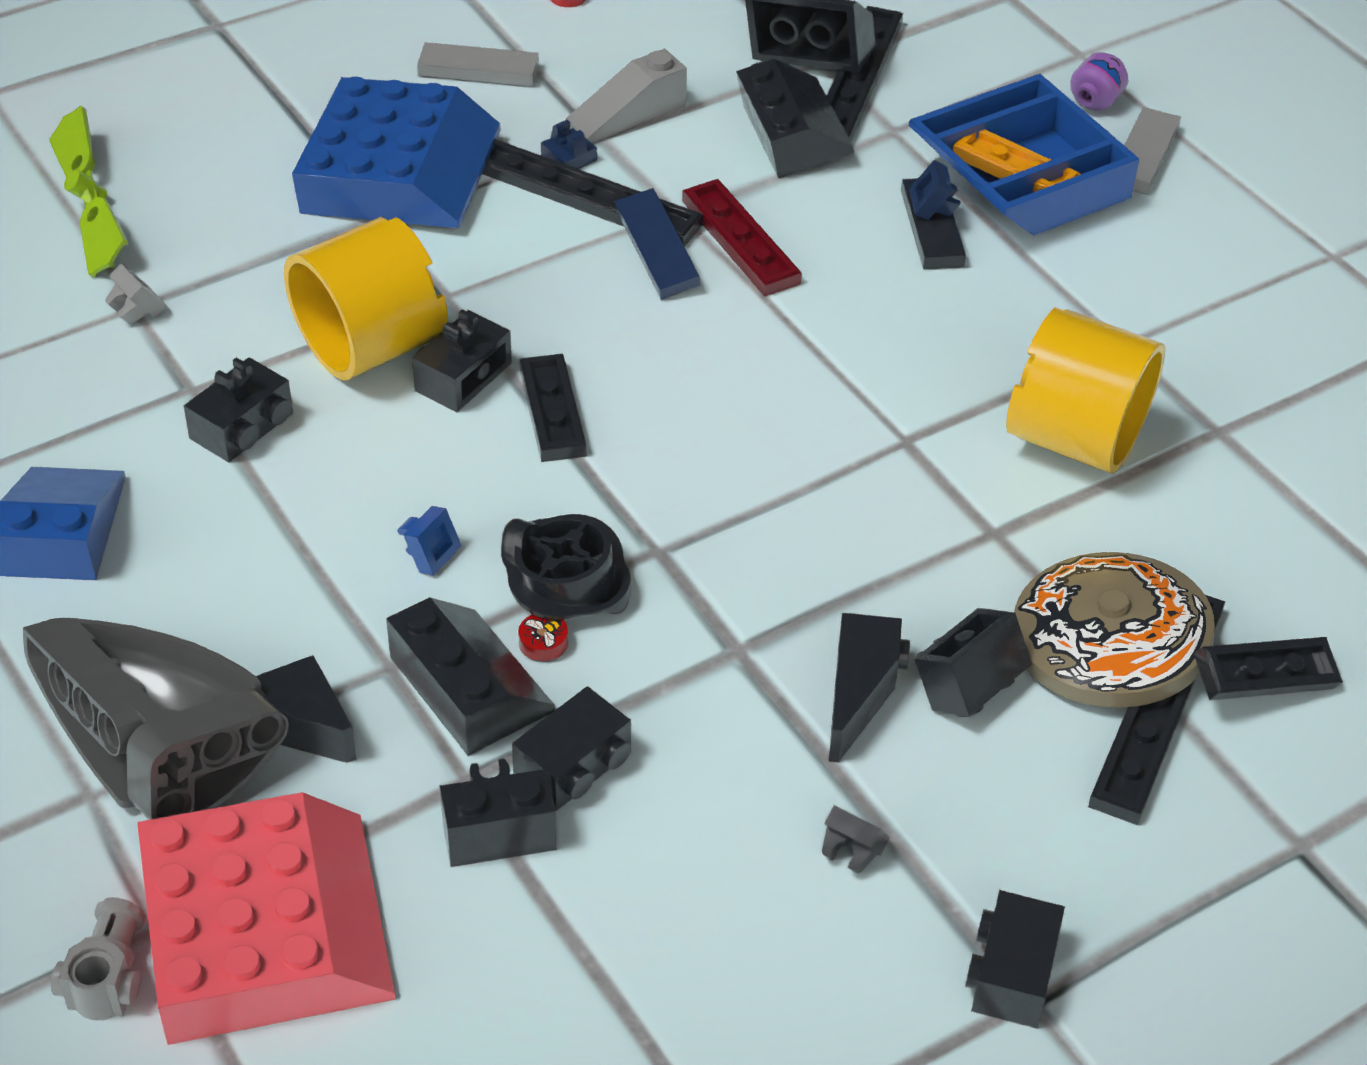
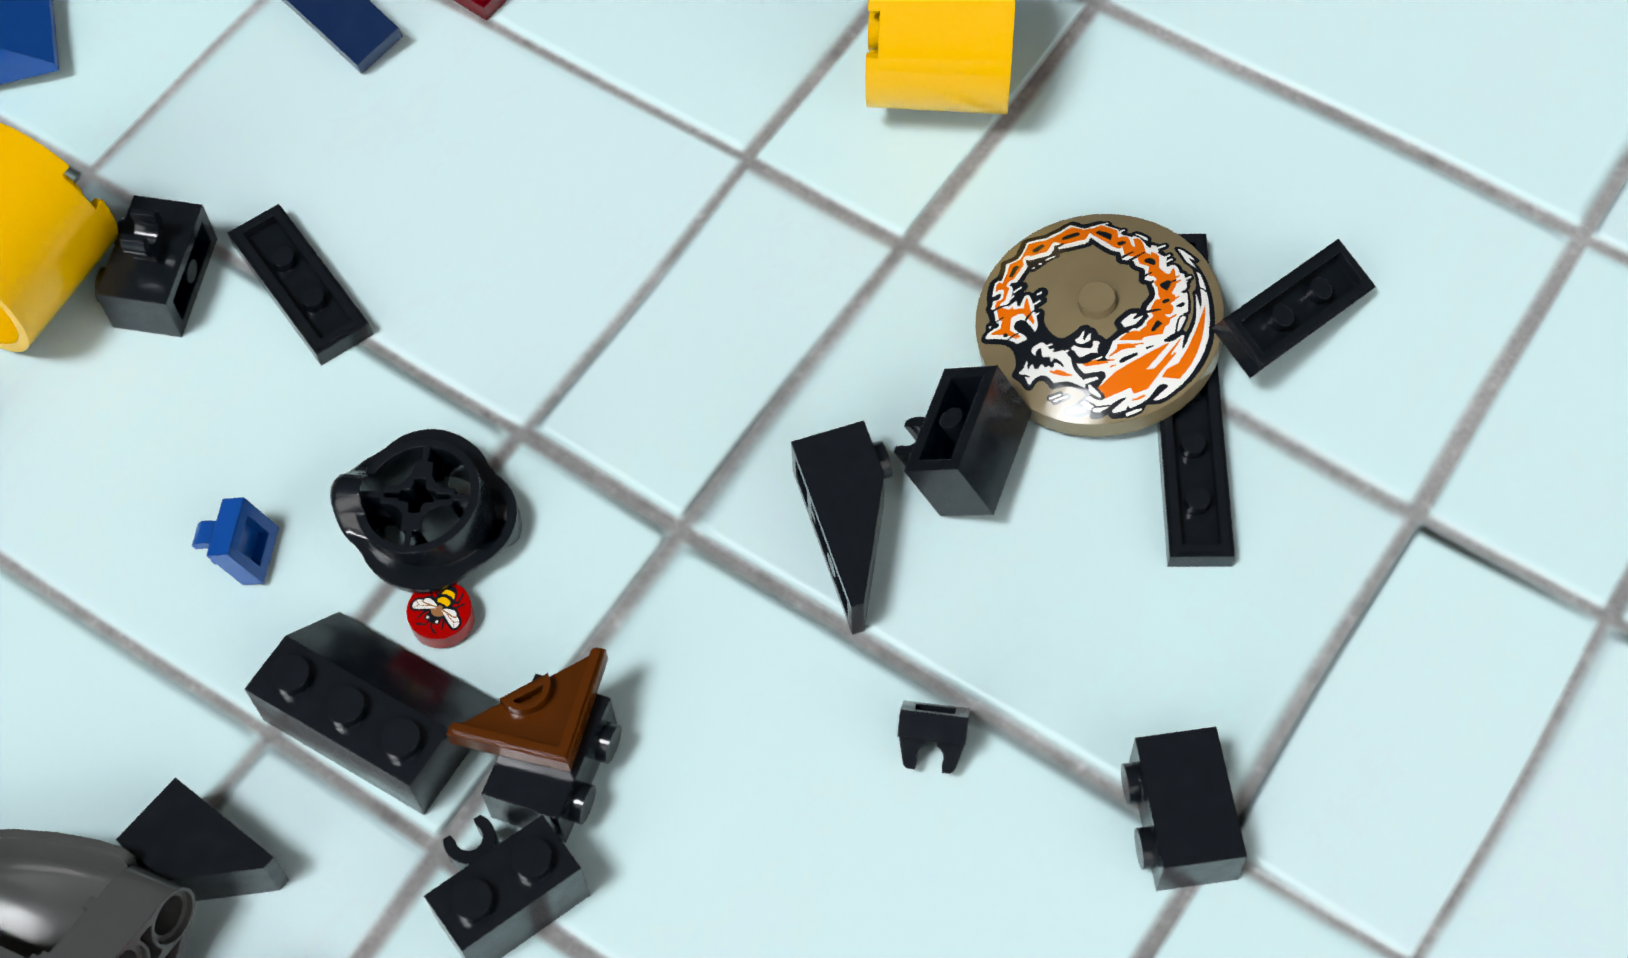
camera: 20 degrees left, 15 degrees up
none -> reddish brown tile [446,647,608,773]

